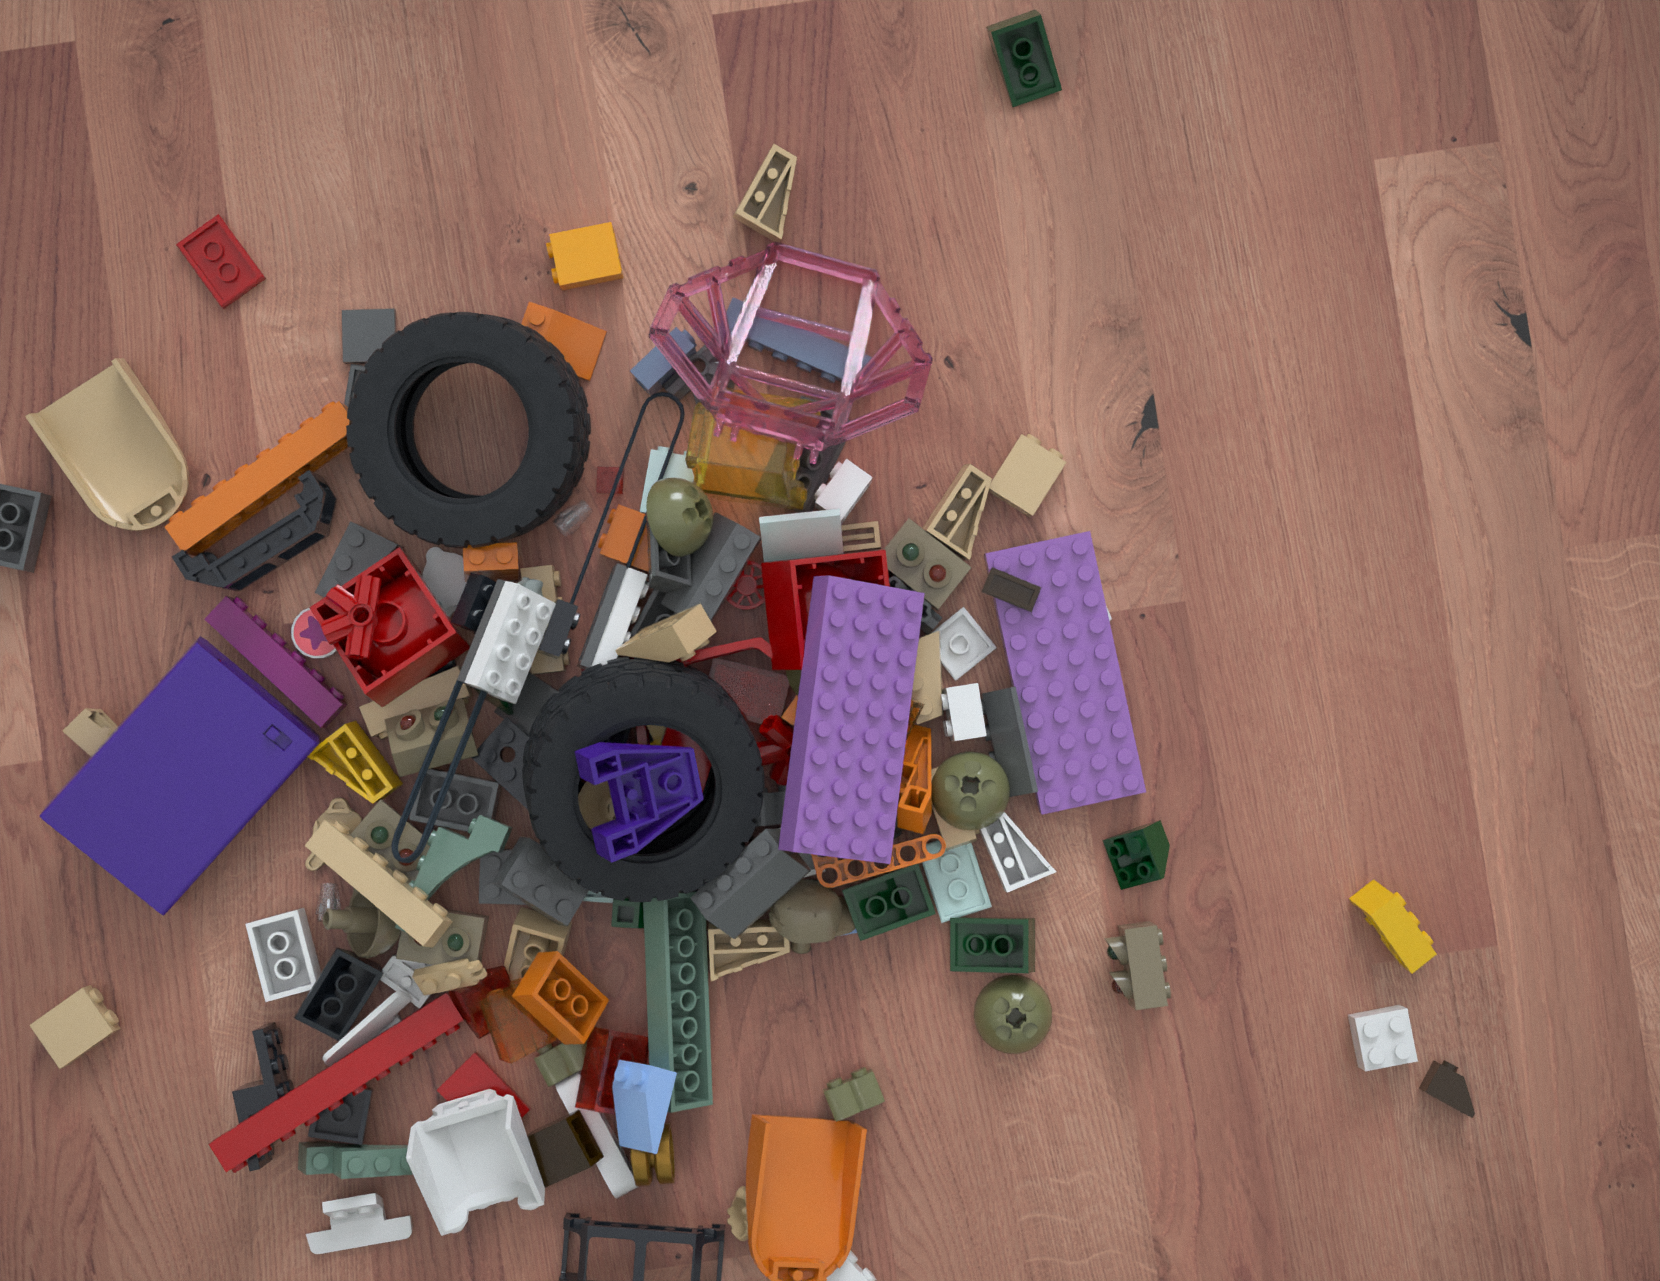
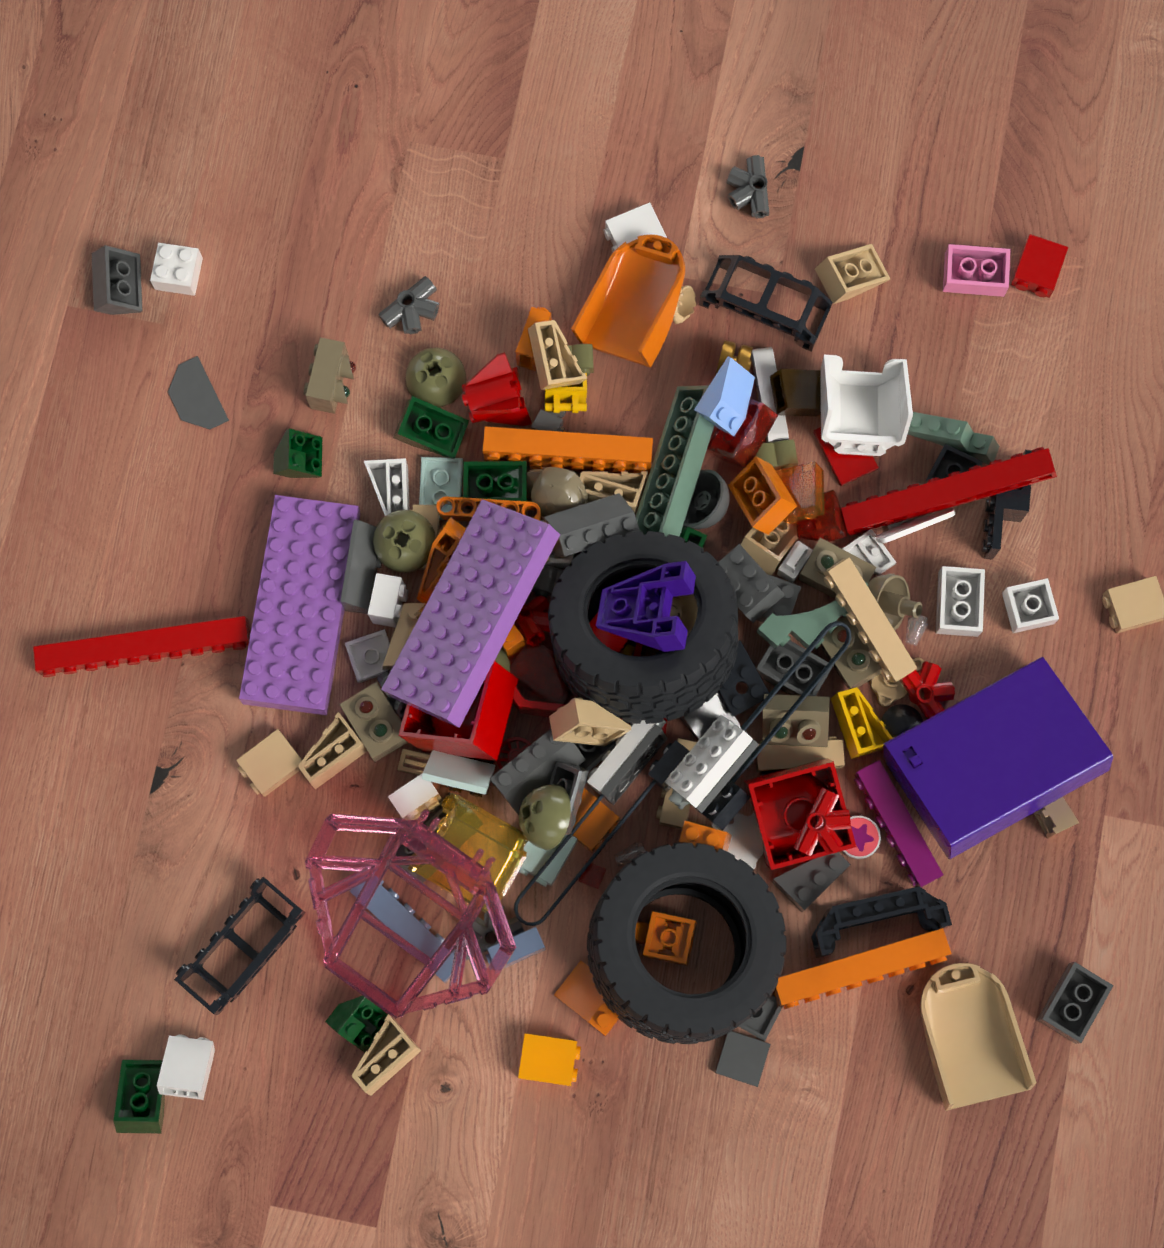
camera: 155 degrees left, 10 degrees down
red tile [176,214,266,309] -> none
black slope [294,947,384,1041] -> none
white plate [306,1193,413,1254] -> none
tan hinge [412,958,487,996] -> none
dark brown tile [981,567,1042,612] -> none
yellow wedge [1349,879,1437,974] -> none
dark brown slope [1419,1060,1475,1118] -> none
none -> red brick [33,616,250,677]
none -> dark grey slope [91,245,143,315]
none -> white brick [157,1035,215,1100]
none -> dark grey sticker [168,356,229,430]
none -> black windscreen [174,877,306,1015]
none -> dark green slope [325,996,388,1053]
none -> dark grey piece [378,276,440,335]
none -> red brick [462,352,532,426]
none -> orange brick [483,426,653,474]
none -> orange brick [515,307,552,371]
none -> tan wedge [528,320,587,390]
none -> dark grey brick [531,409,566,432]
none -> yellow brick [544,373,587,413]
none -> orange brick [635,911,697,966]
none -> dark grey piece [683,470,730,529]
none -> white piece [777,541,813,583]
none -> black dish [881,704,923,738]
none -> red piece [899,661,955,719]
none -> white brick [1002,578,1059,633]

